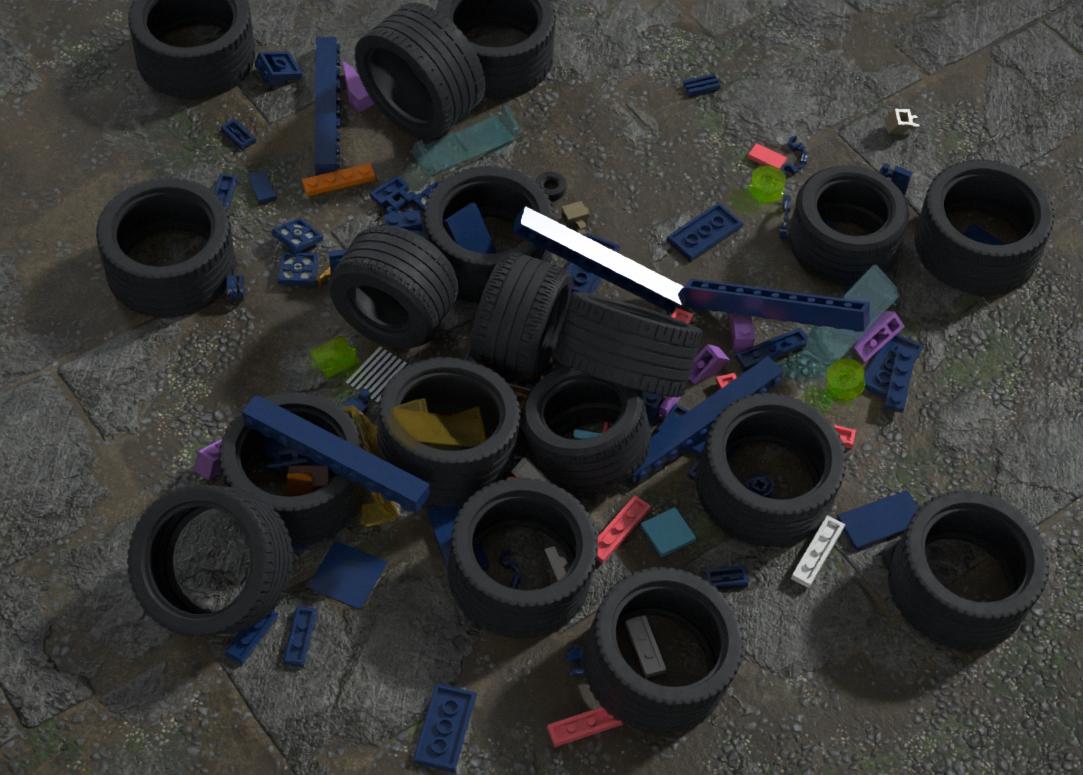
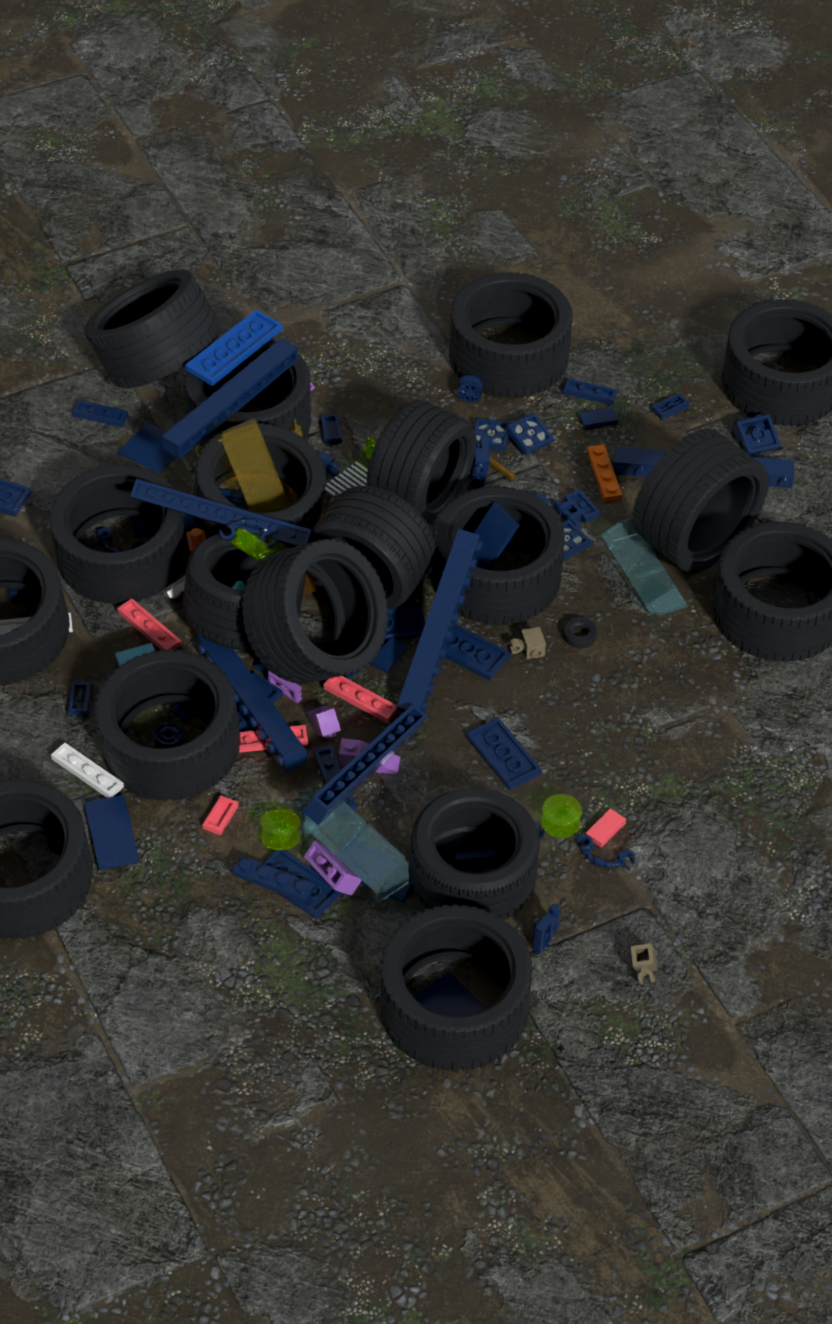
camera: 100 degrees right, 5 degrees down
dark blue tile [225,611,279,665] -> none
dark blue tile [683,73,721,96] -> none
none -> dark blue plate [130,479,313,546]
none -> blue plate [185,309,283,386]
none -> dark blue piece [220,519,277,548]
none -> clear neon green hinge [231,528,285,561]

